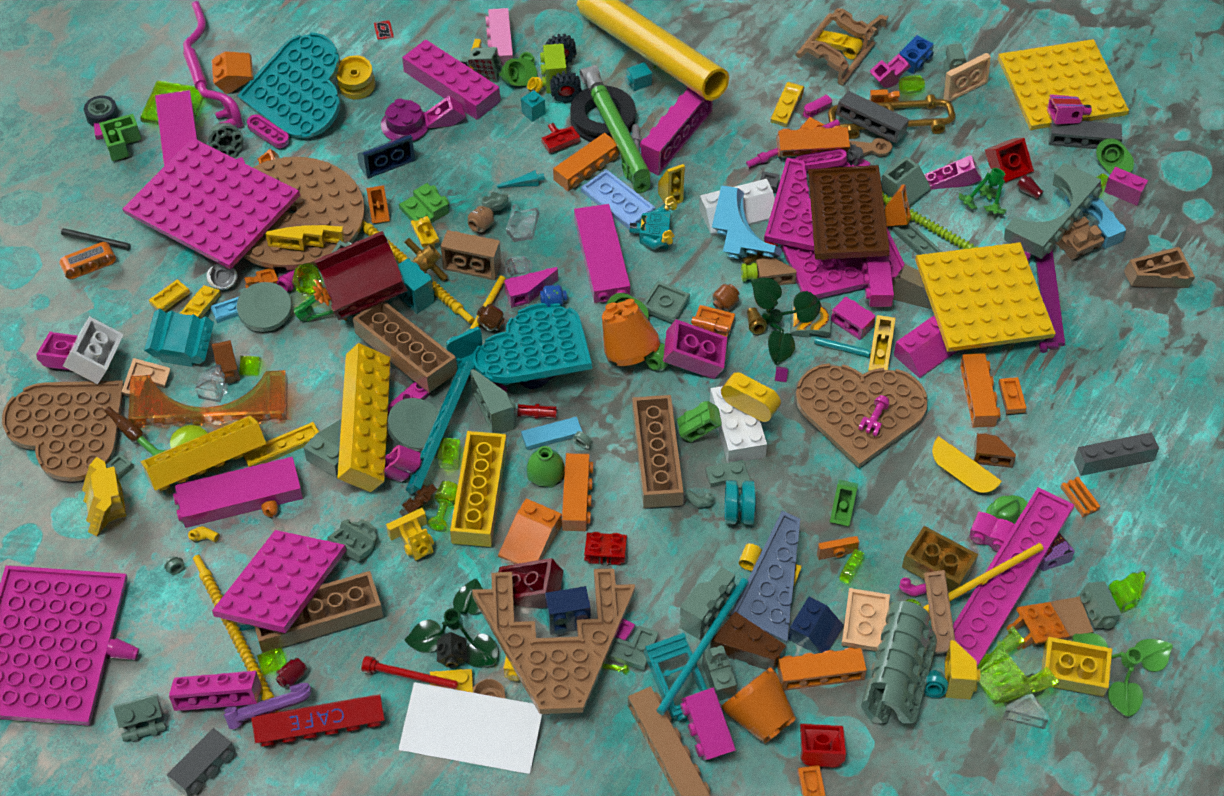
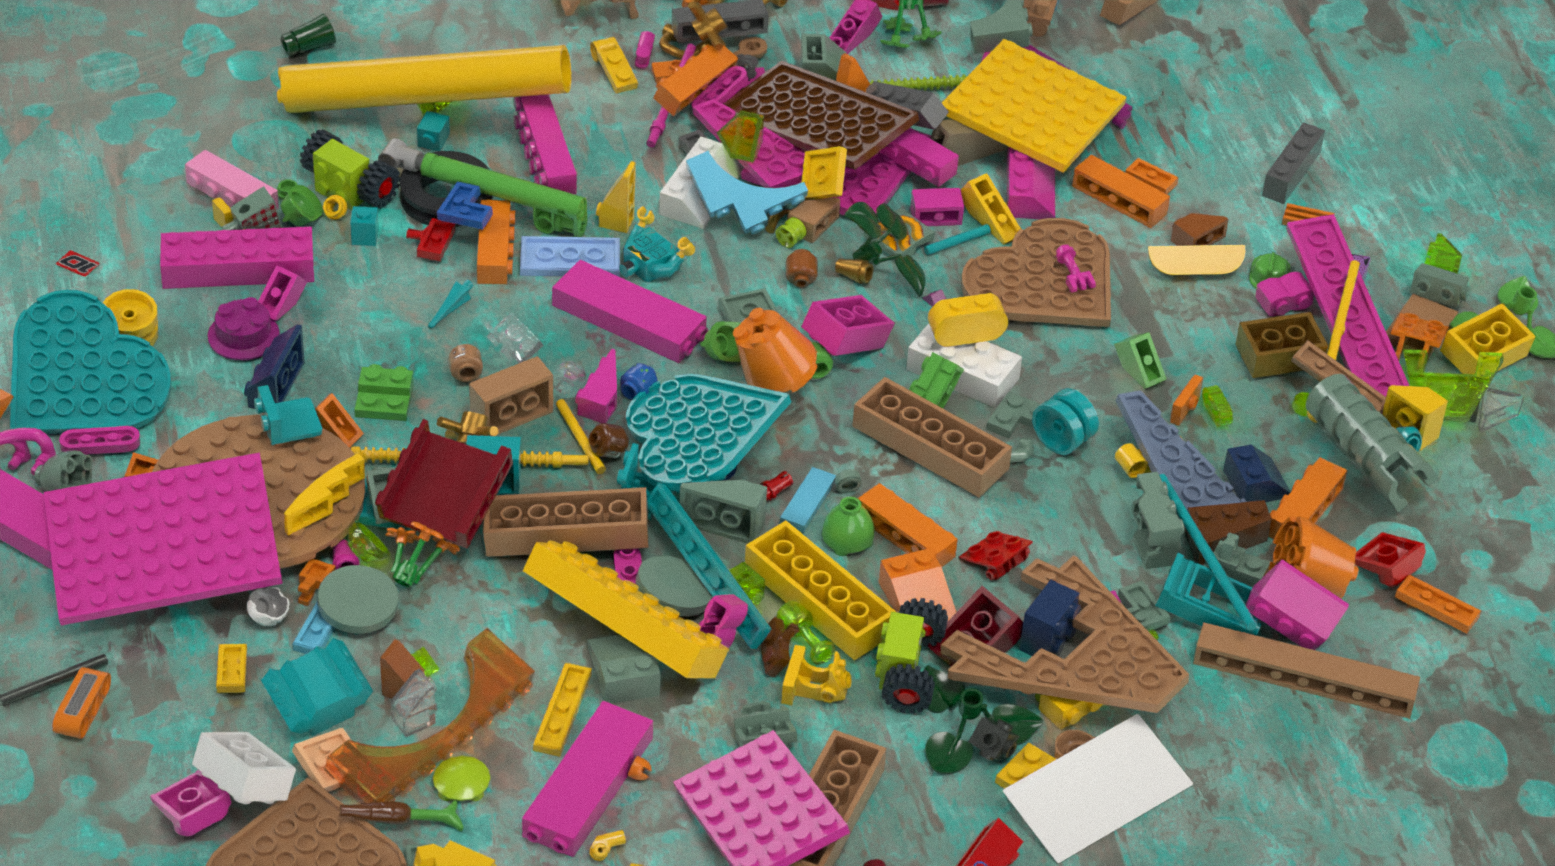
camera: 50 degrees left, 10 degrees down
yellow brick [140,416,266,491] -> none
yellow plate [179,285,220,319] -> none
red piece [361,656,459,689] -> none
yellow hips [411,216,439,248] -> none
sand green hair [481,192,509,212] -> none
orange plate [691,305,735,339] -> none
light nougat plate [841,588,890,651] -> none
dark pink arm [899,578,927,597] -> none
none -> teal bracket [254,385,322,445]
none -> blue plate [437,182,493,230]
none -> pearl gold bar [688,1,727,51]
none -> clear neon green slope [716,110,764,163]
none -> yellow plate [802,146,847,200]
none -> dark grey brick [866,81,948,130]
none -> brick [875,598,948,713]

